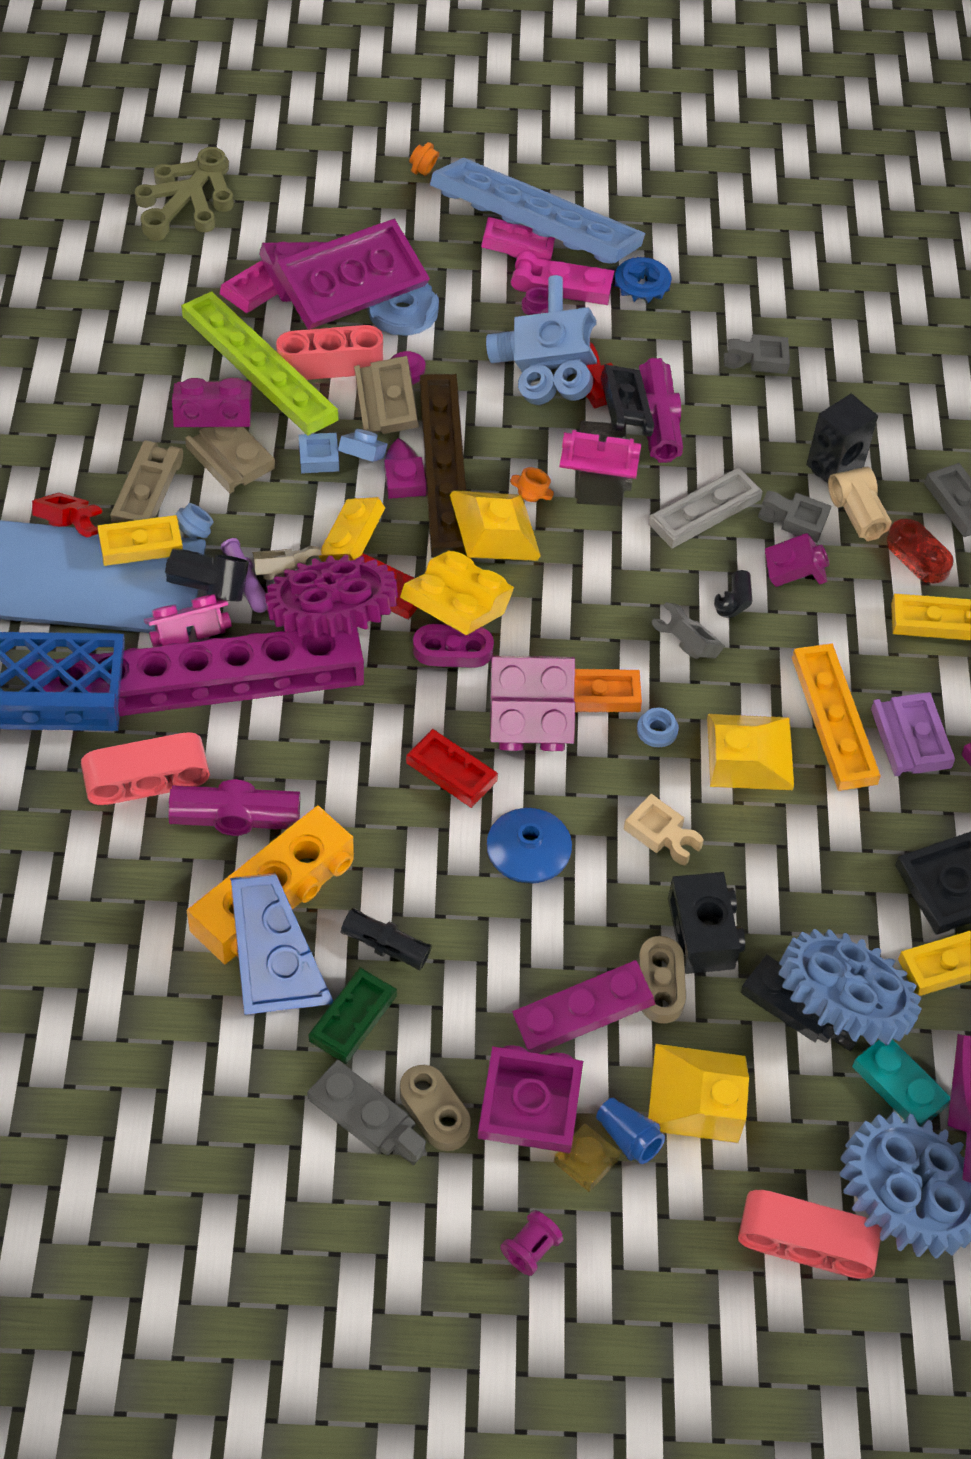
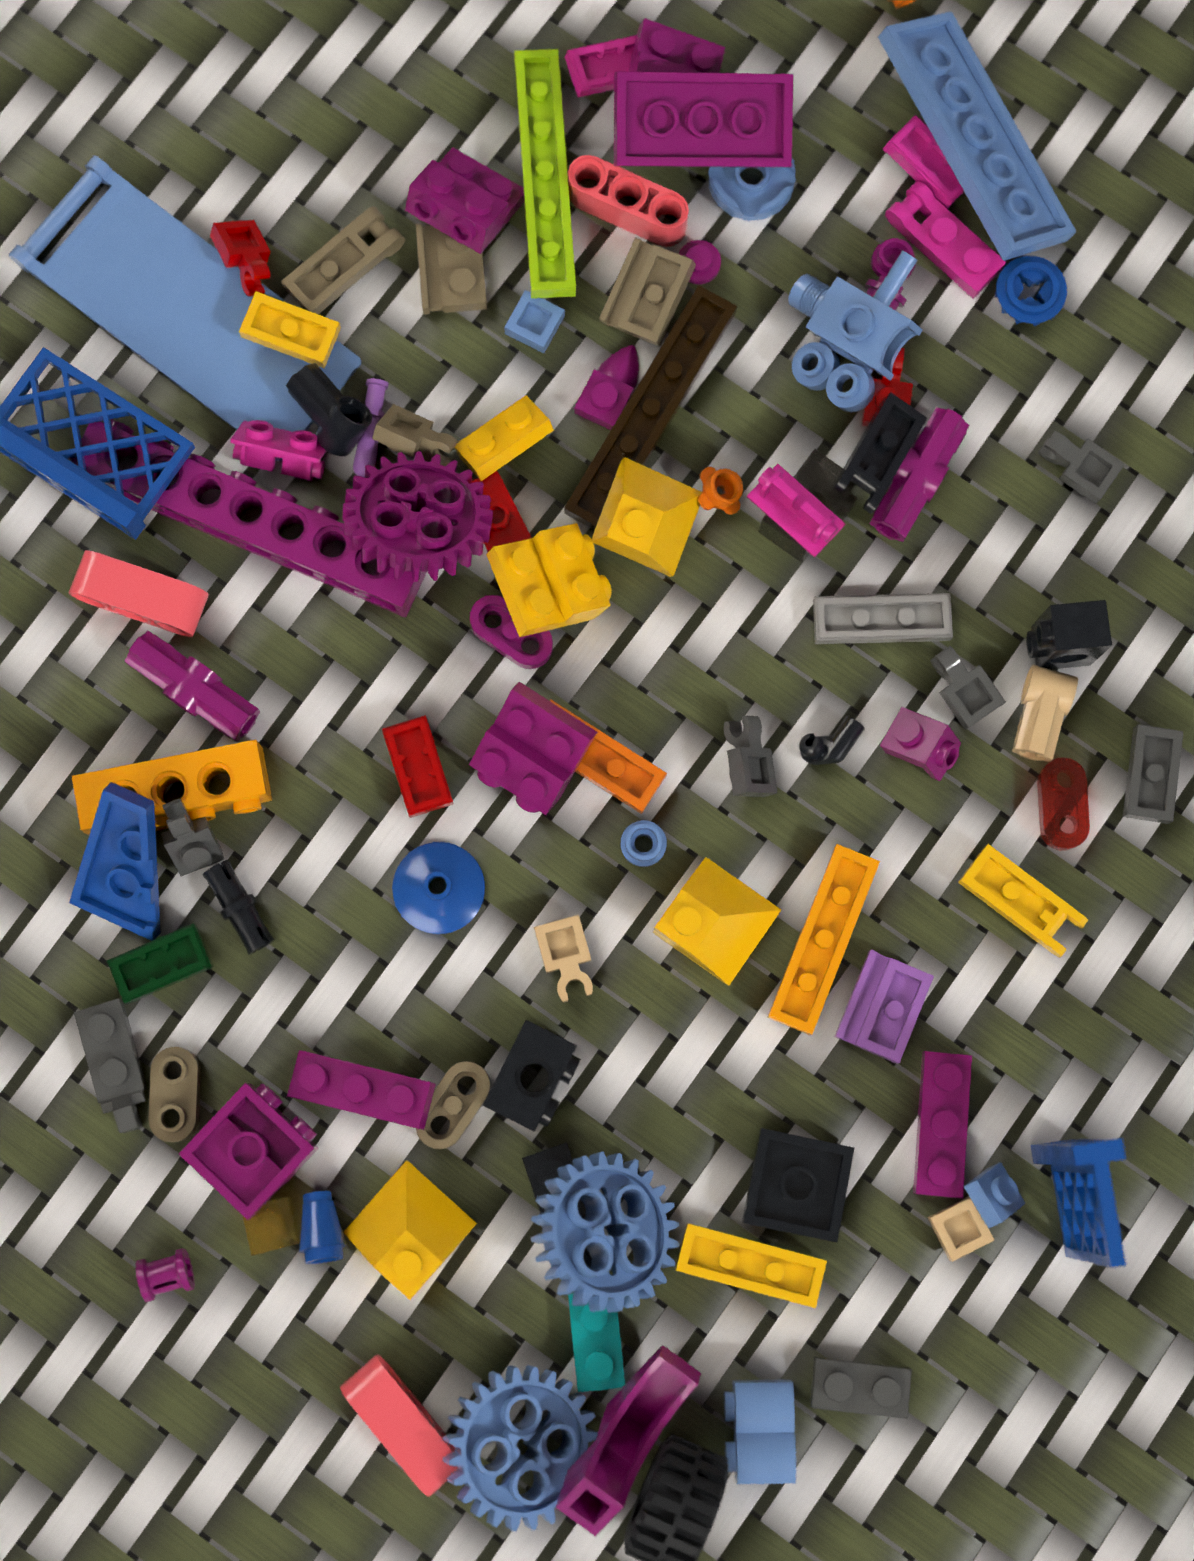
camera: 35 degrees right, 25 degrees up
medium blue plate [175,503,213,539] -> none
medium blue plate [338,429,388,462] -> none
none -> dark grey plate [161,798,224,877]

